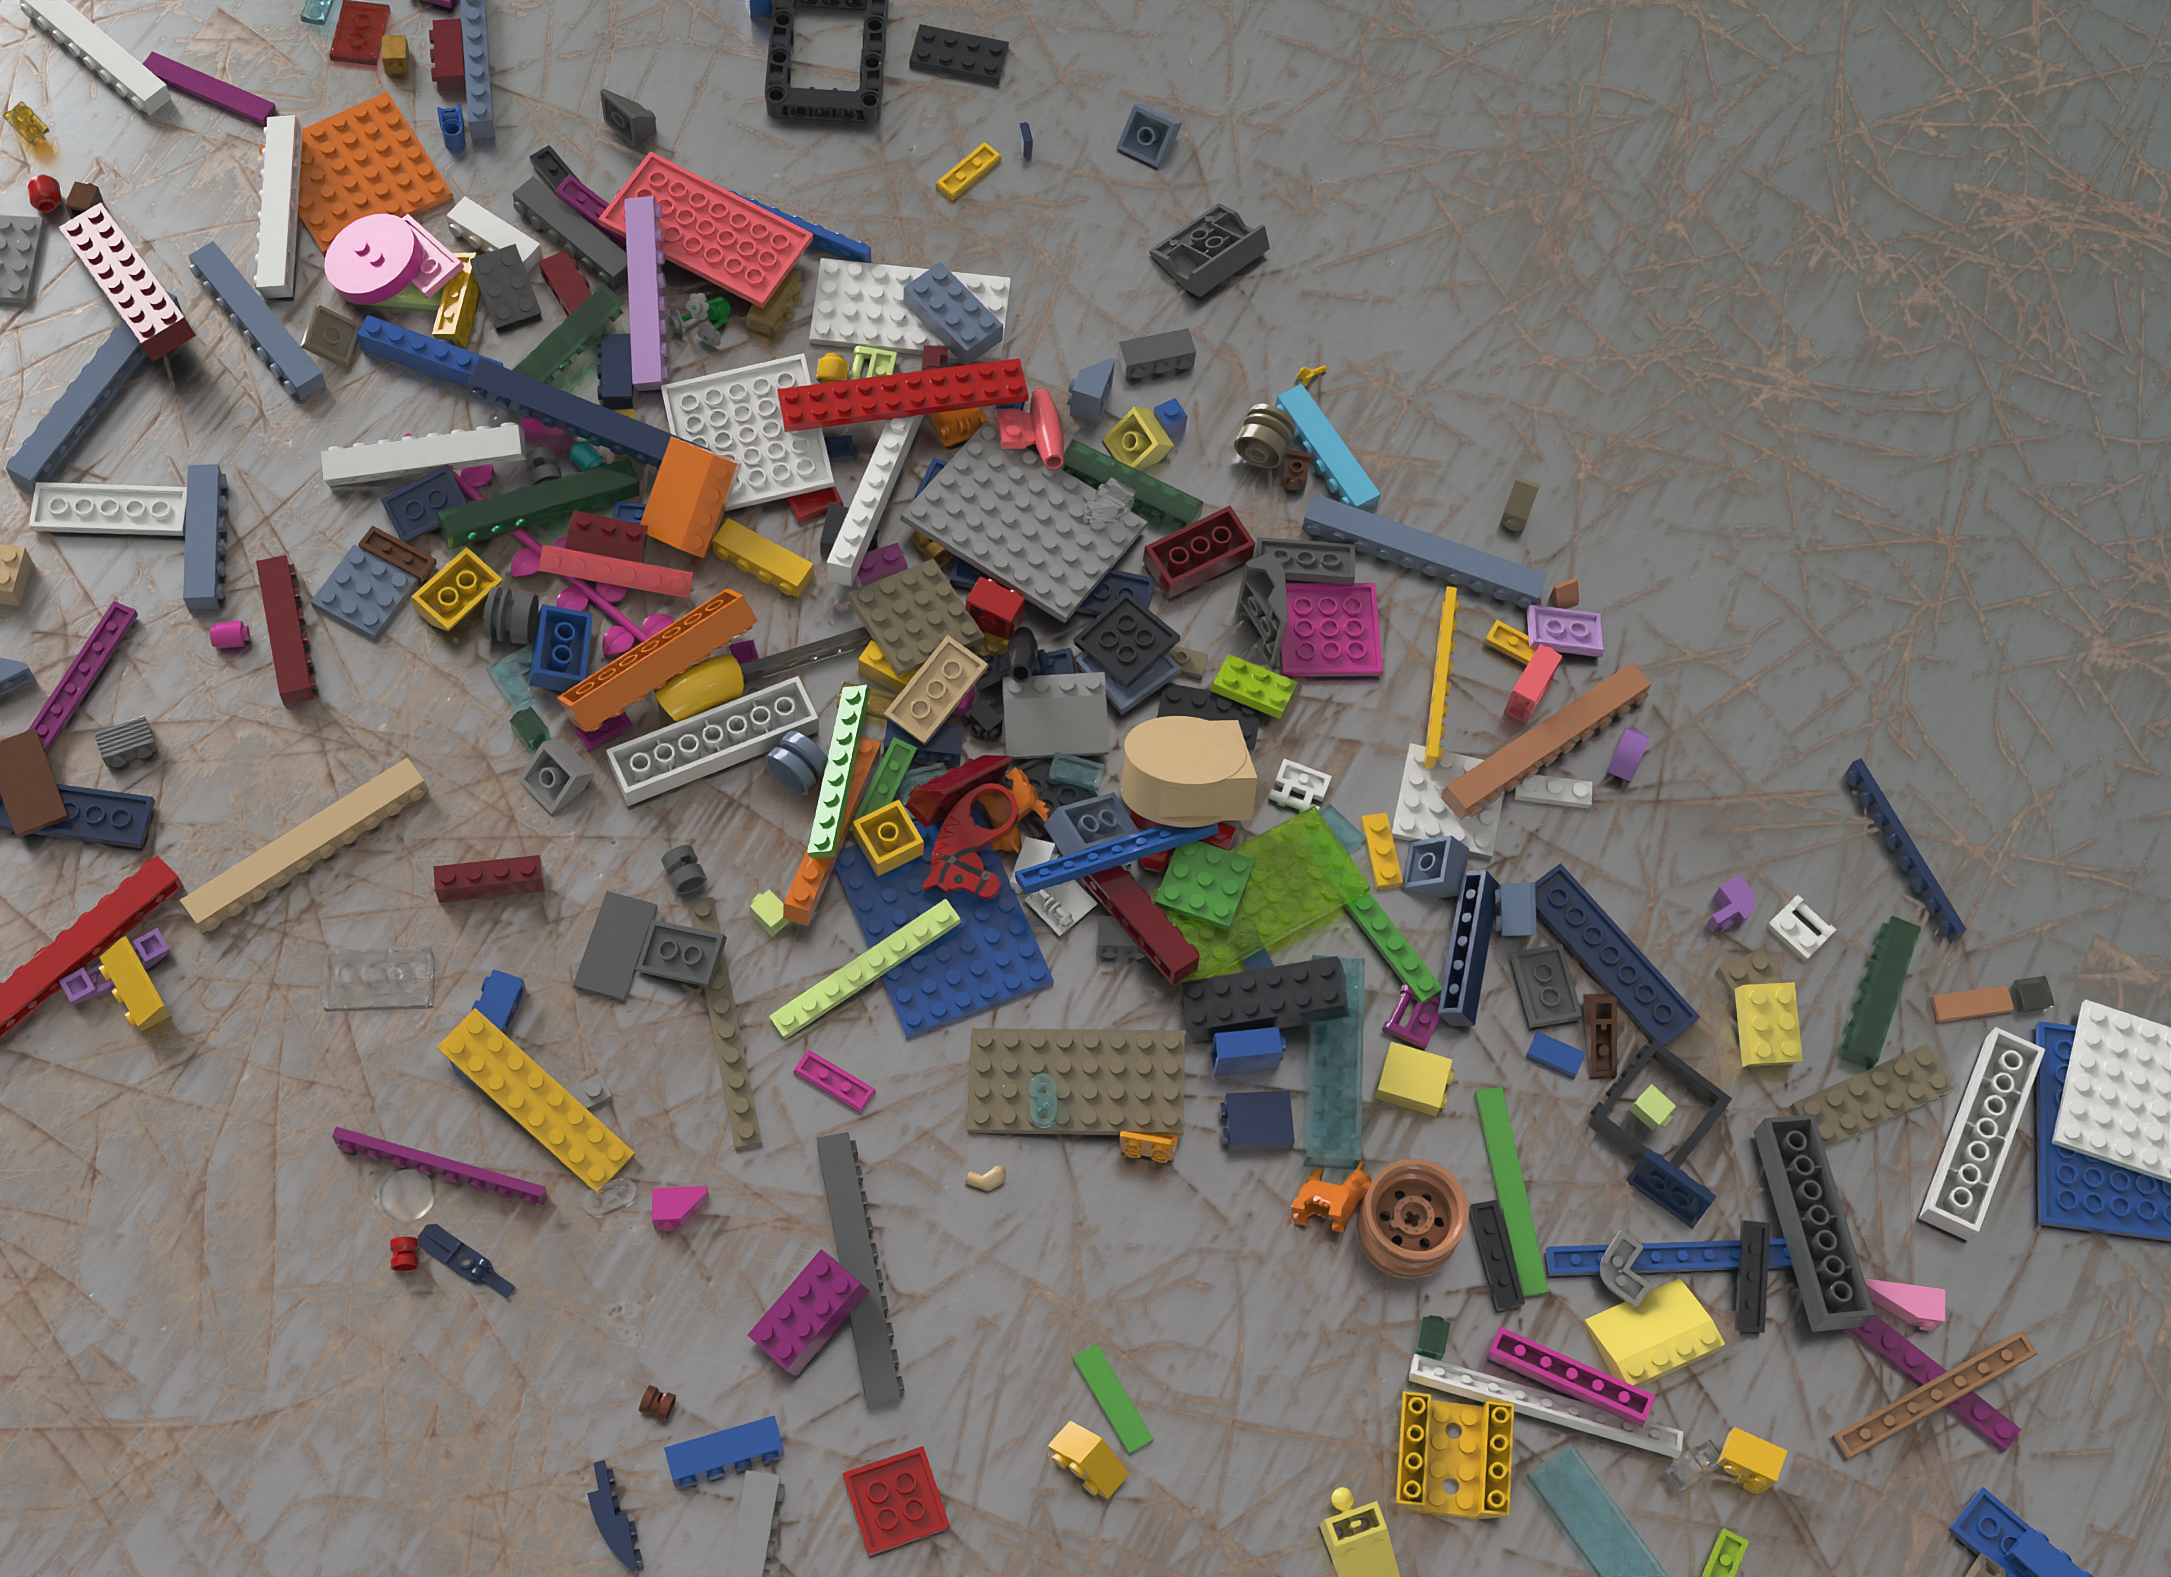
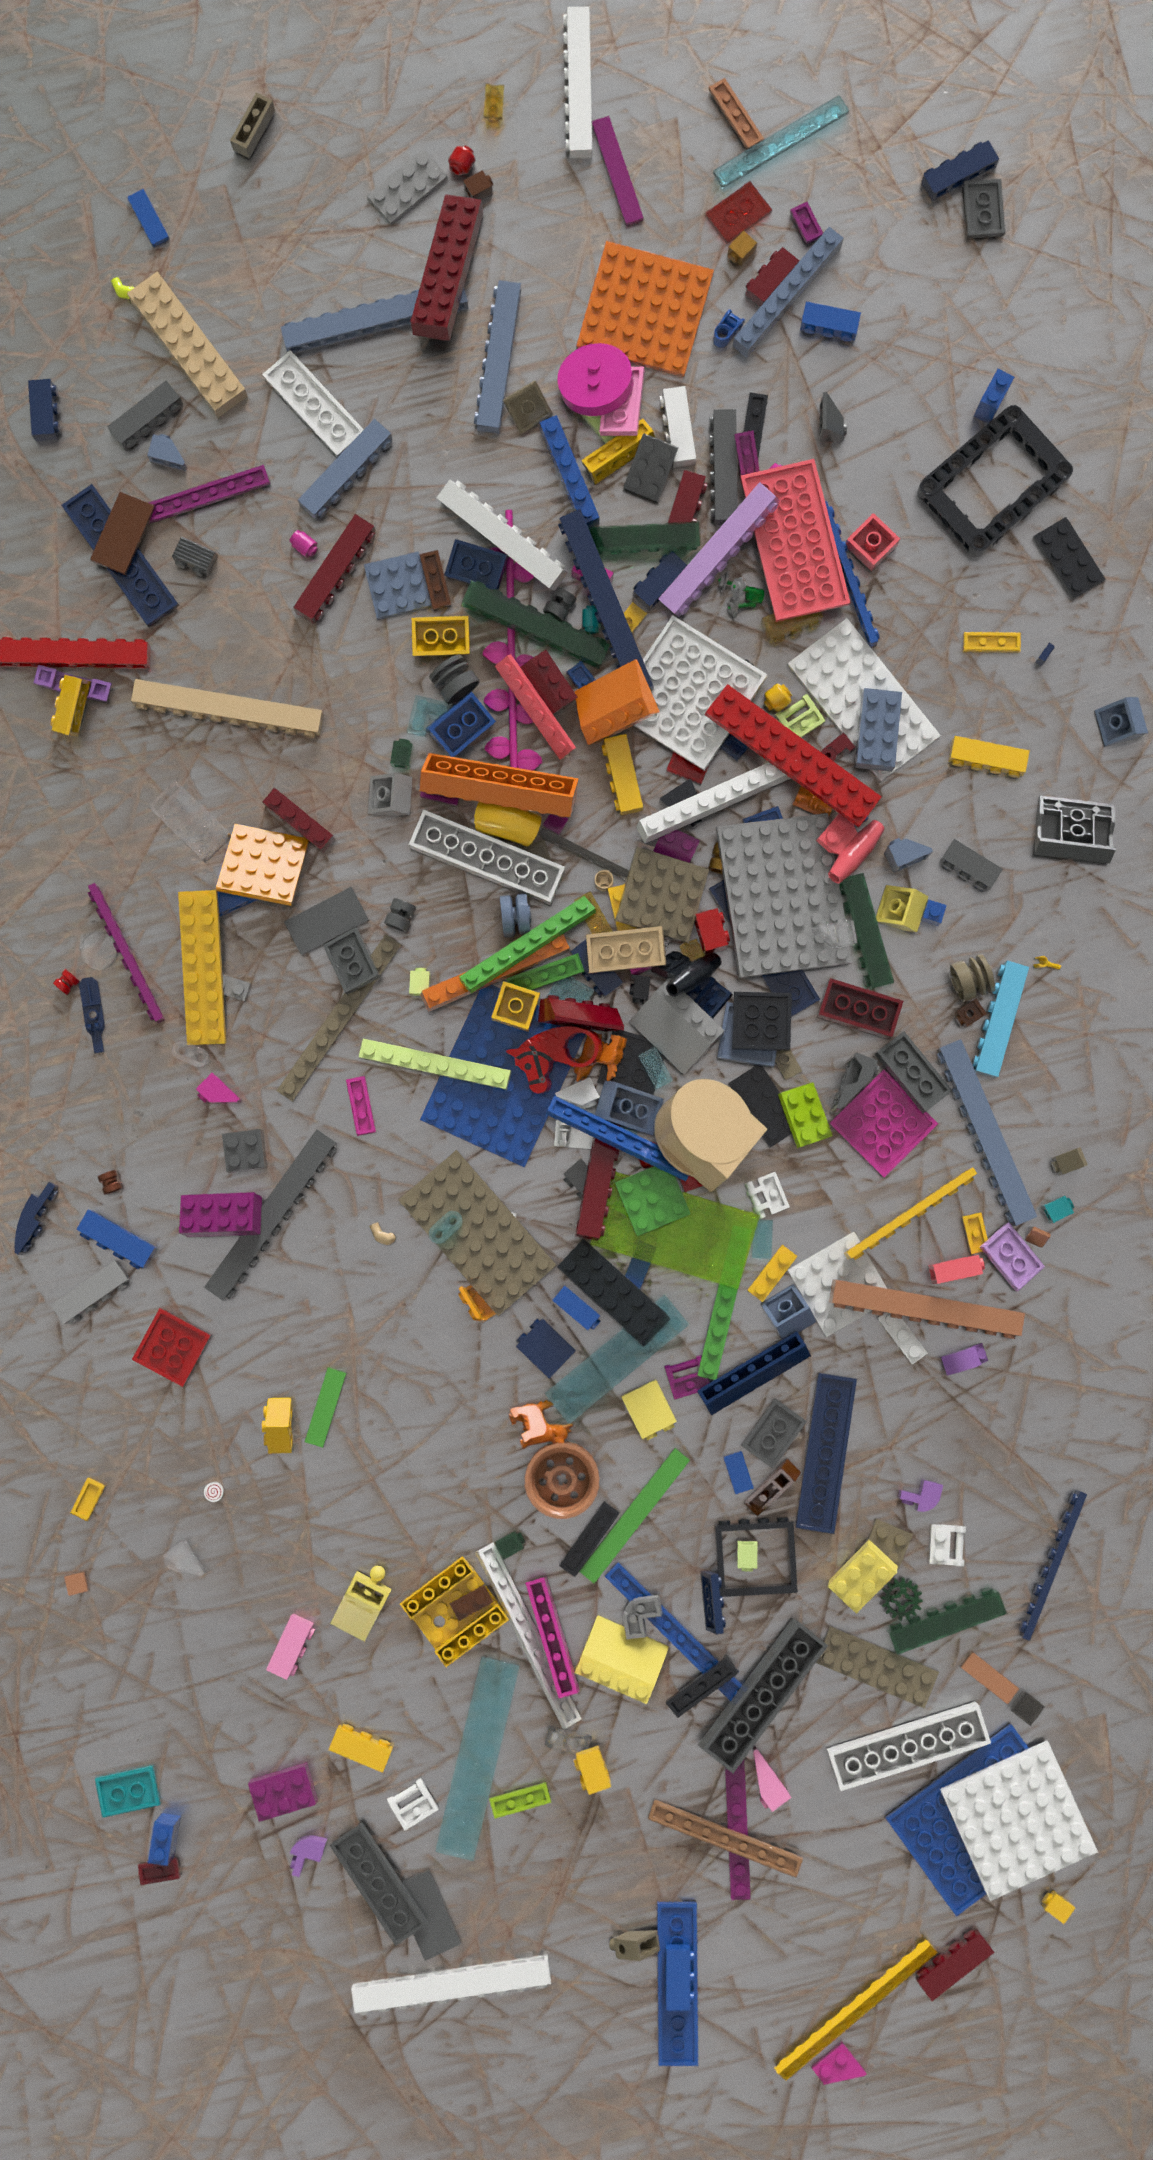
camera: 55 degrees right, 20 degrees up
white brick [254,115,303,299] -> none
sand blue slope [1494,882,1536,936] -> none
none -> plate [216,824,309,906]
none -> dark grey brick [222,1129,267,1173]
none -> reddish brown plate [450,1584,494,1621]
none -> tan wheel [594,870,613,892]
none -> blue brick [800,301,861,341]
none -> coral brick [846,513,900,572]
none -> dark green gear [880,1577,923,1621]
none -> yellow brick [948,736,1030,778]
none -> teal brick [1041,1196,1074,1224]

